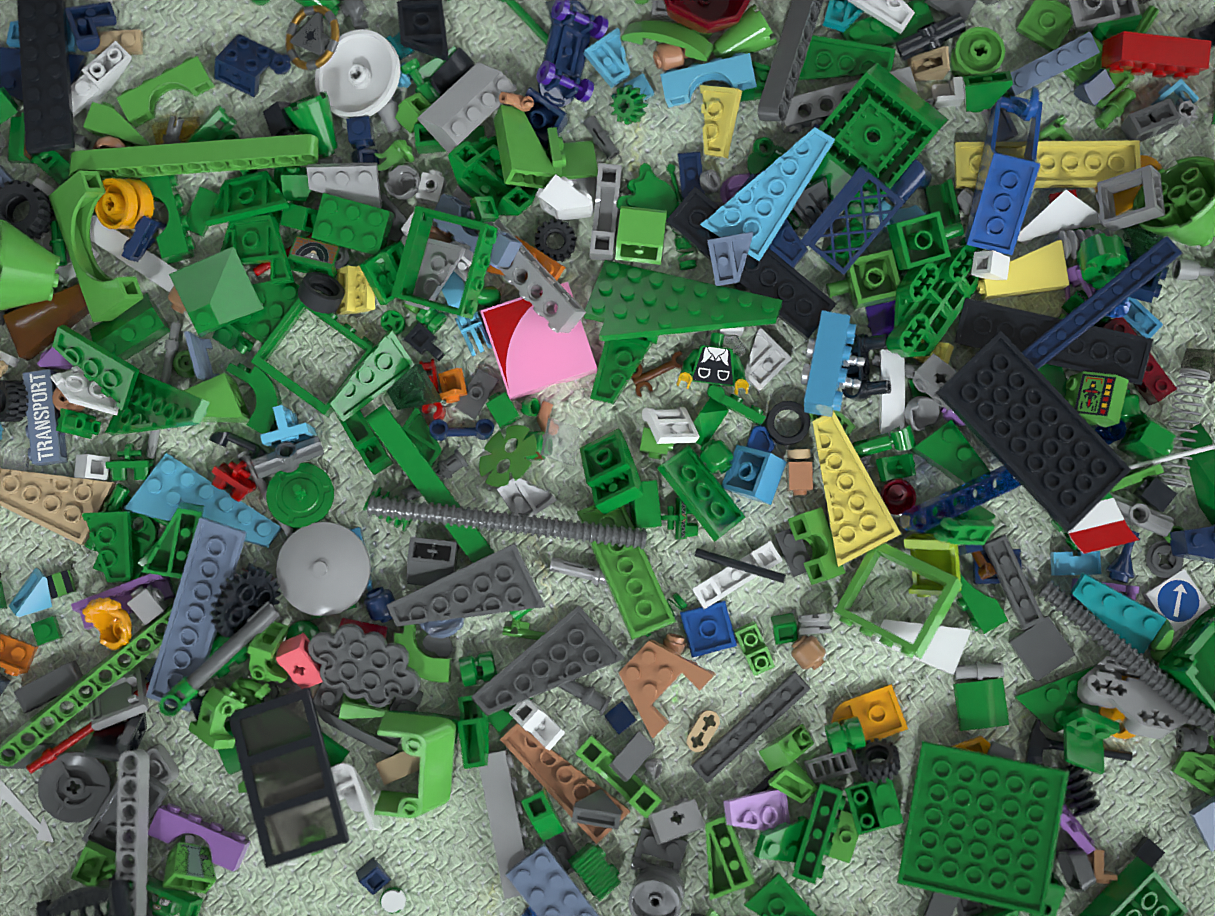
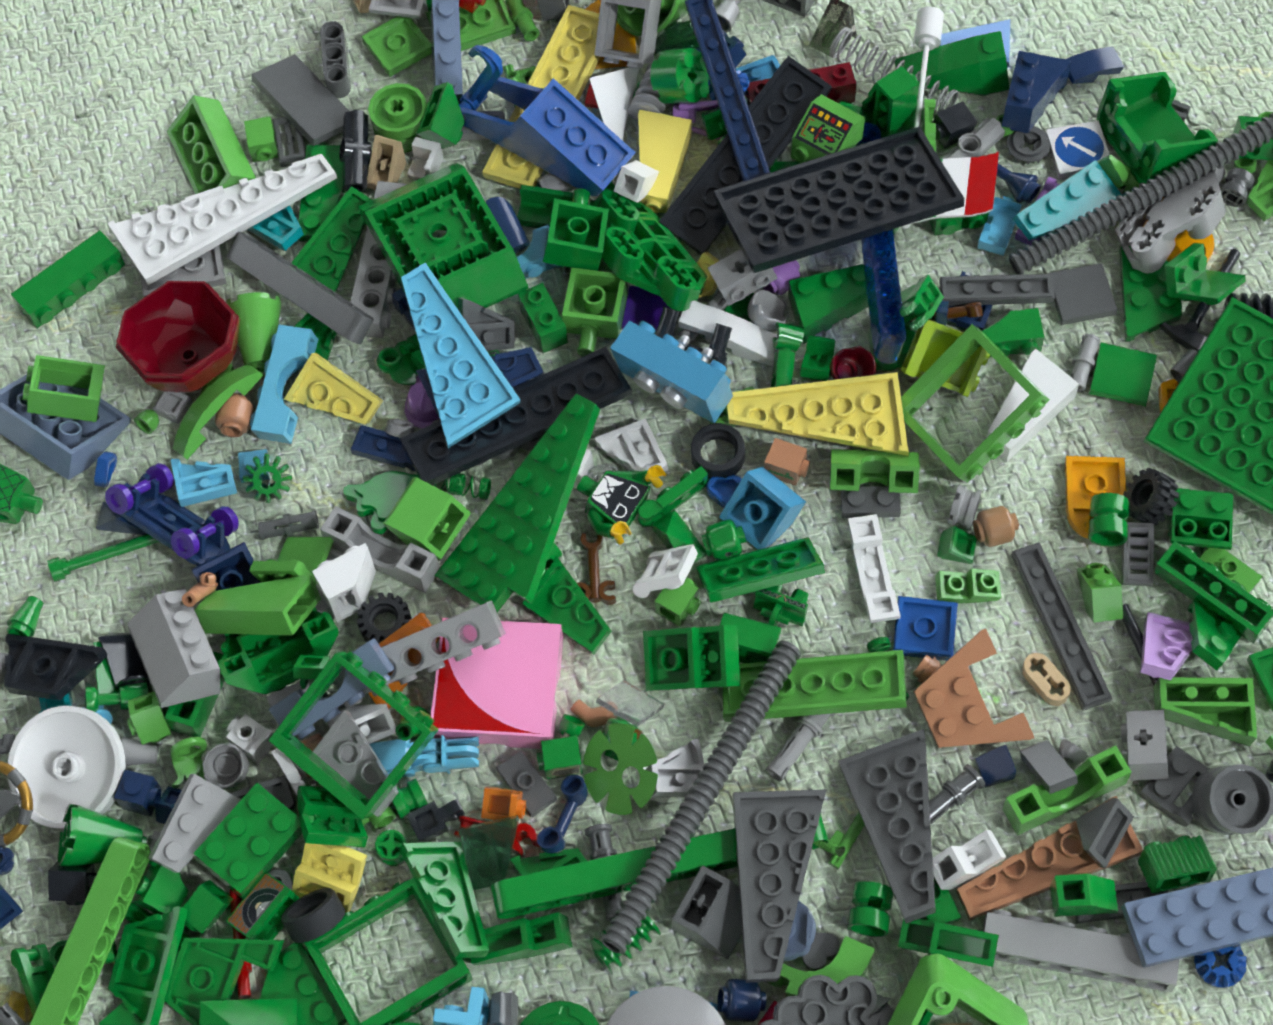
camera: 65 degrees left, 20 degrees down
green hinge [666,164,682,206] -> none
black bar [695,548,786,583] -> none
sand blue wing [708,231,753,286] -> none
bright green slope [768,760,818,804] -> none
tan tile [787,449,811,459] -> none
dark blue fence [800,165,905,275] -> none
tile [1074,68,1115,107] -> none

